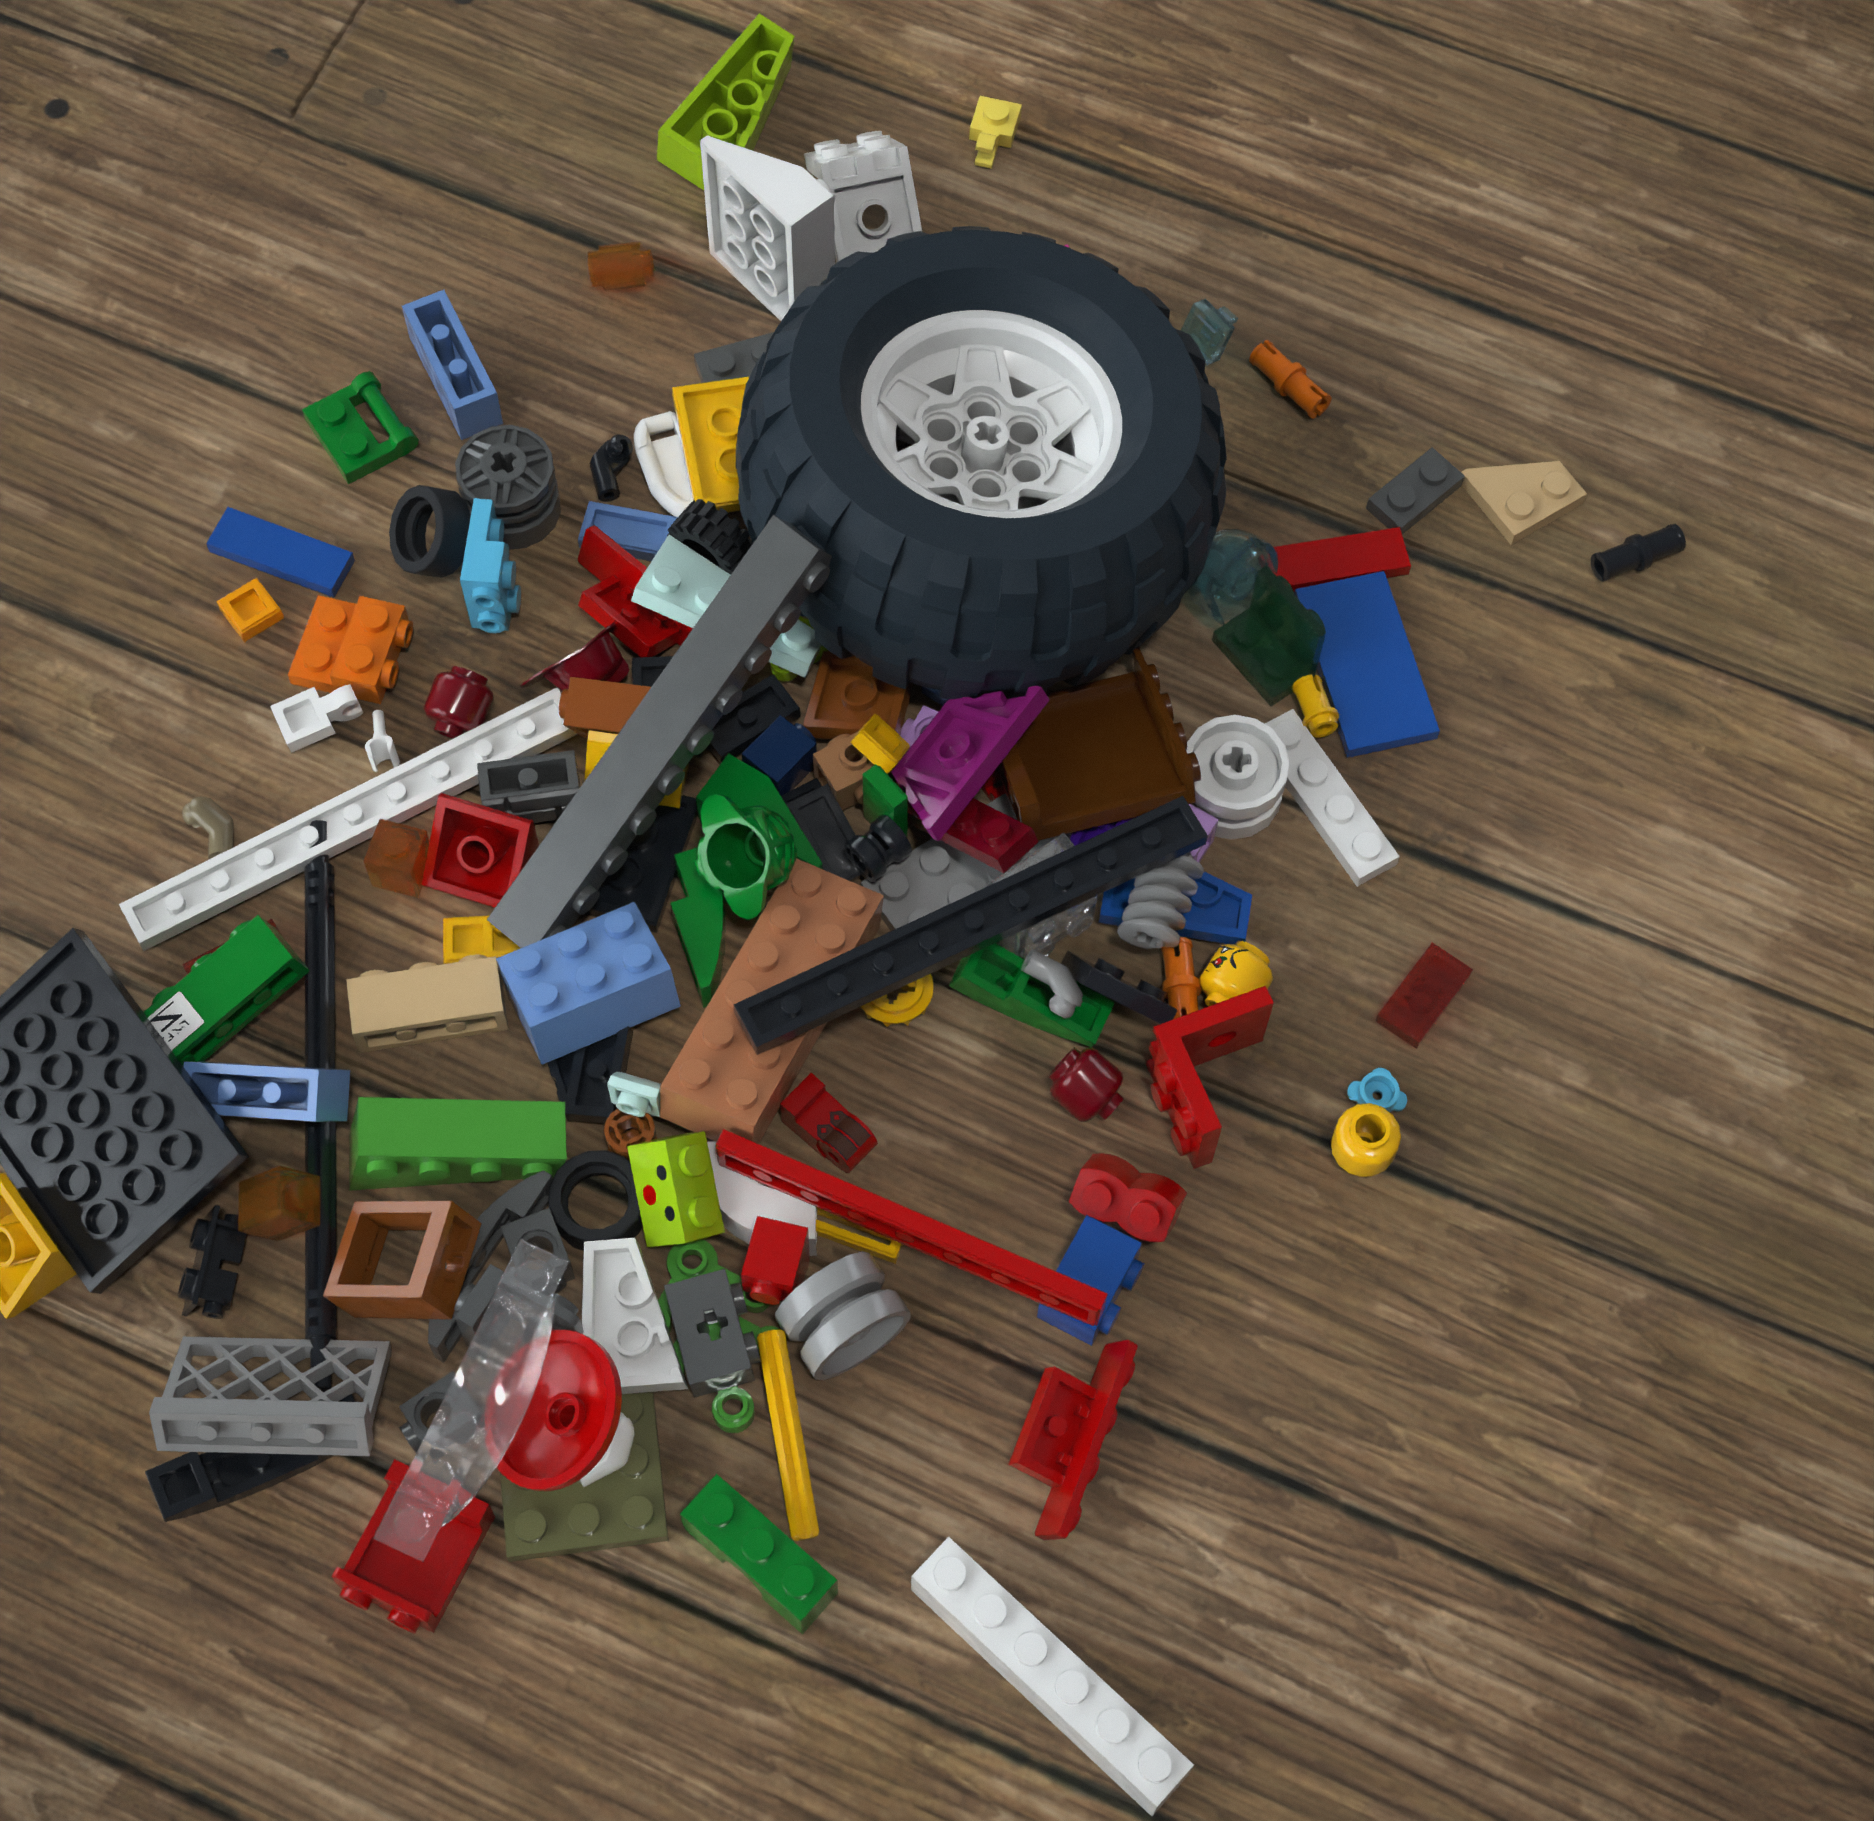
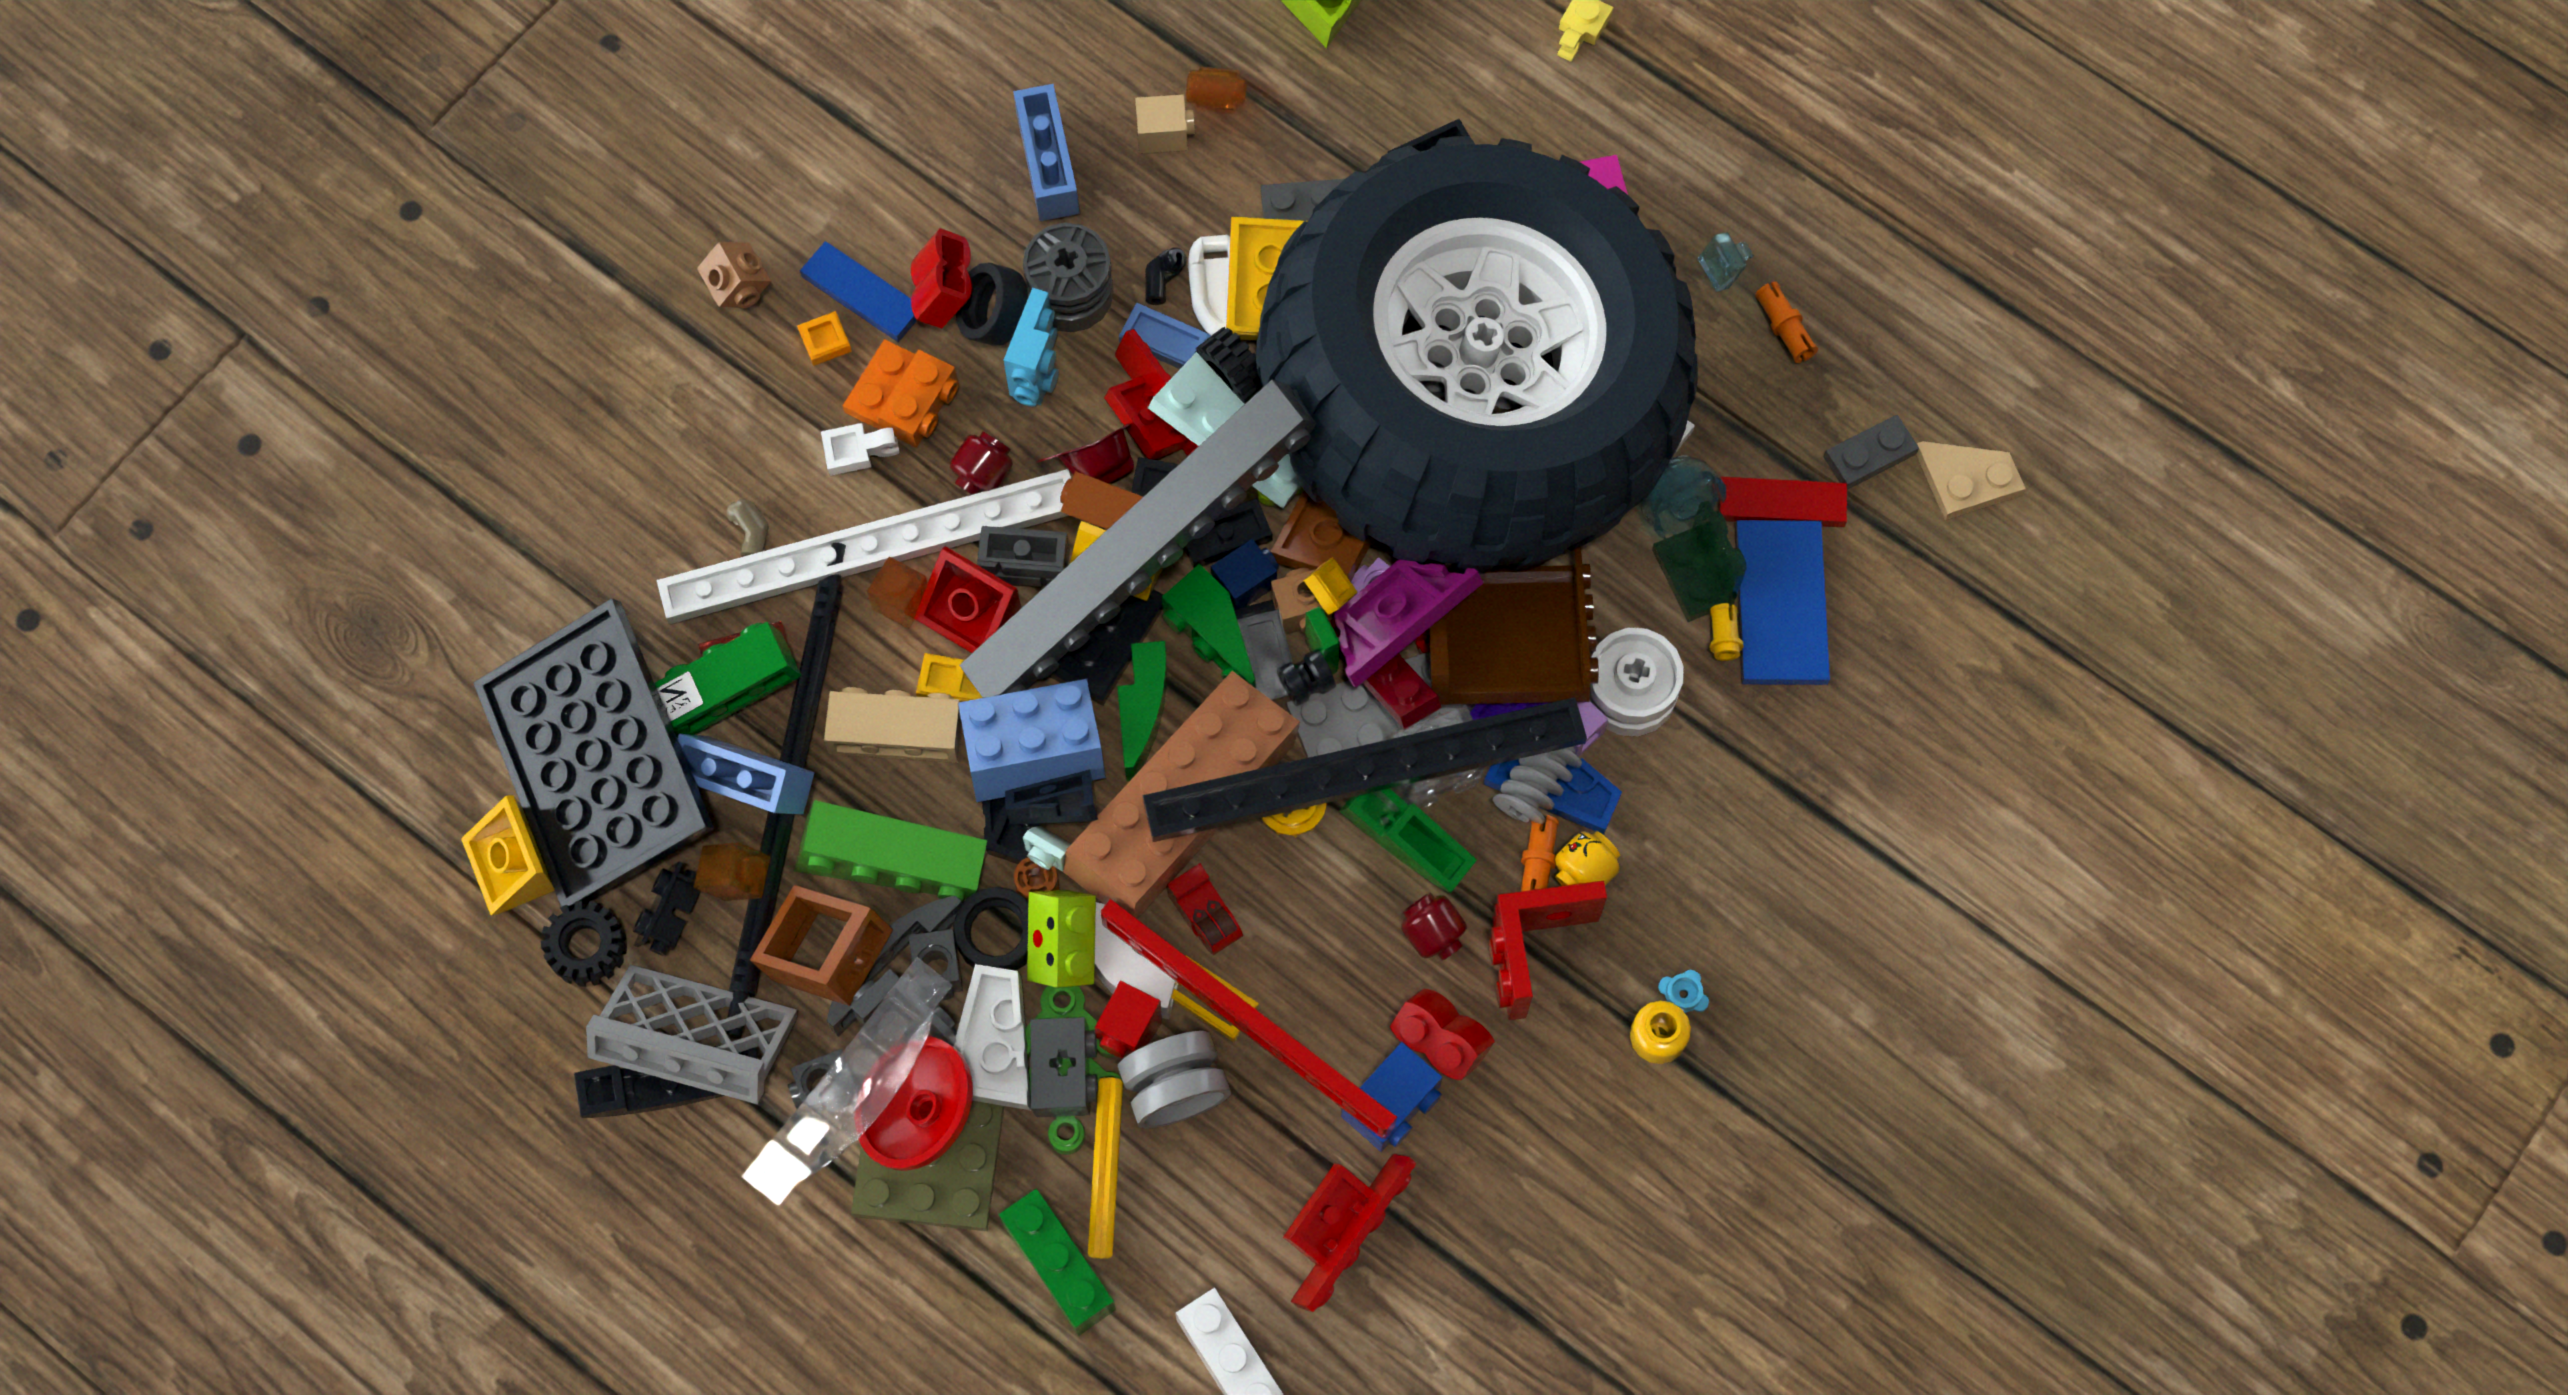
camera: 15 degrees right, 5 degrees up
green plate [302,371,419,485] -> none
red panel [331,1459,495,1634] -> none
white hand [365,710,400,772] -> none
white arm [580,1412,635,1487] -> none
green piece [694,794,797,920] -> none
white slope [700,136,836,321] -> none
white bracket [804,131,922,263] -> none
light grey arm [1021,949,1083,1018] -> none
black wing [1061,951,1178,1024] -> none
white plate [1265,709,1400,887] -> none
clear red plate [1375,942,1473,1049] -> none
black pin [1591,524,1686,582] -> none
none -> black tyre [540,901,627,987]
none -> medium nougat brick [697,242,771,308]
none -> red brick [911,228,972,329]
none -> black wing [1005,769,1098,824]
none -> tan brick [1135,94,1195,153]

